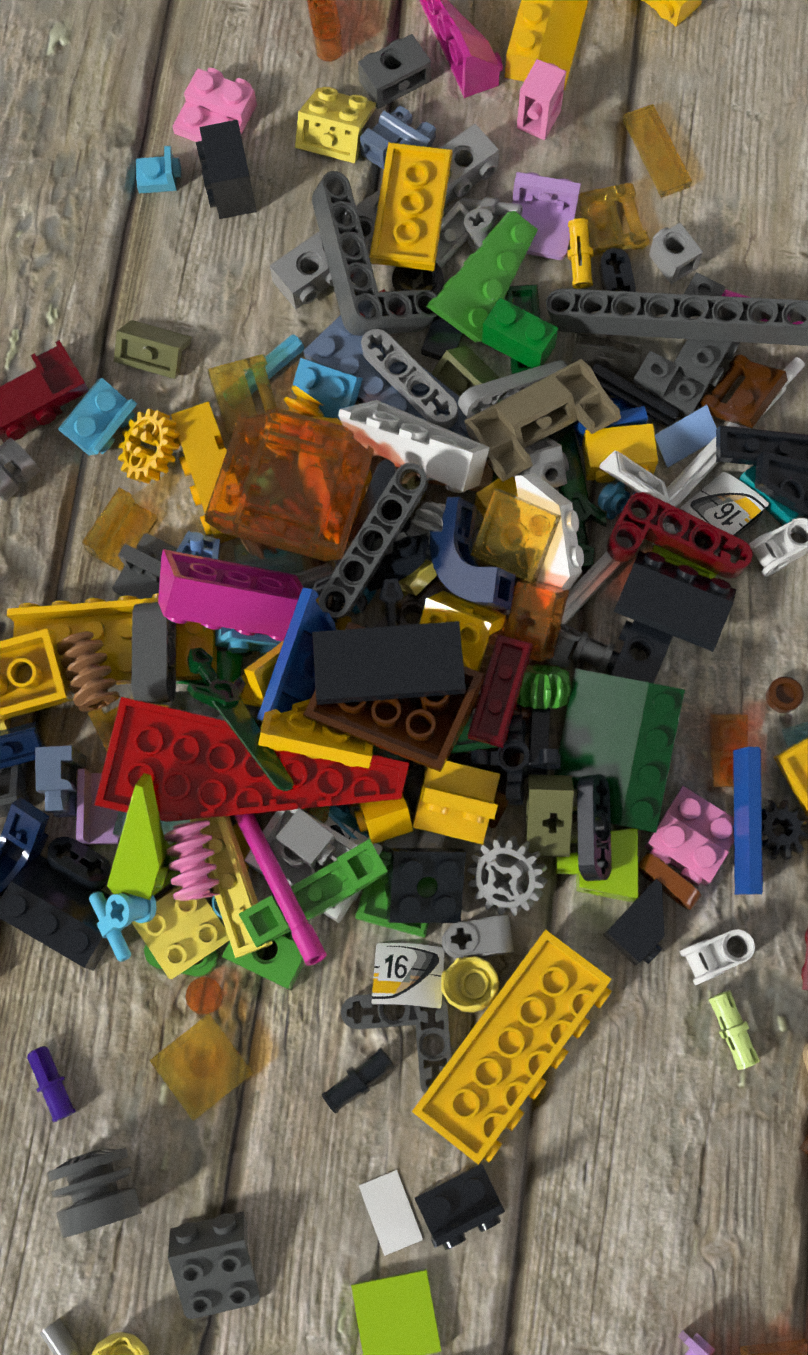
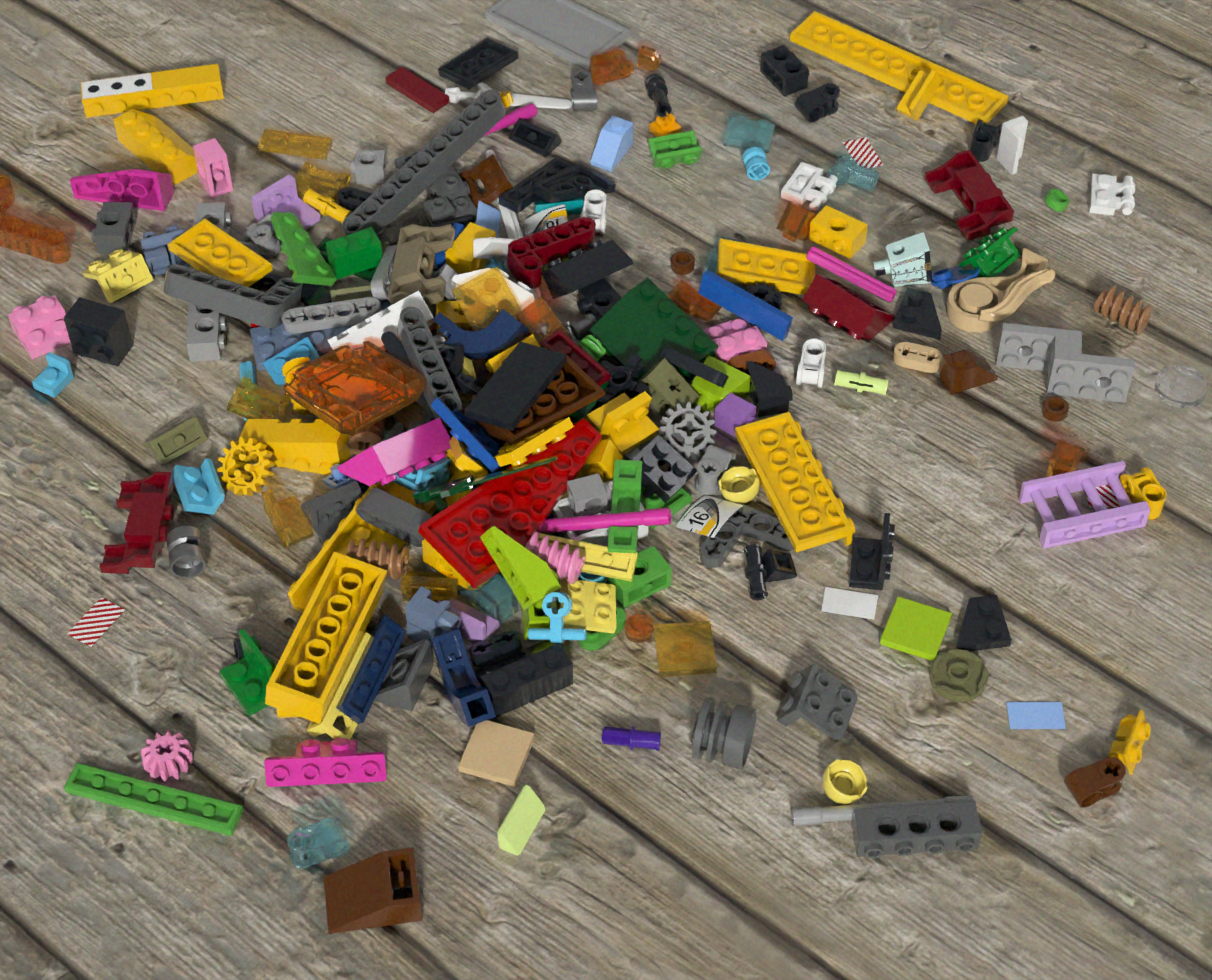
camera: 60 degrees left, 25 degrees down
none -> medium lavender brick [714,392,757,437]
none -> black slope [762,549,797,582]

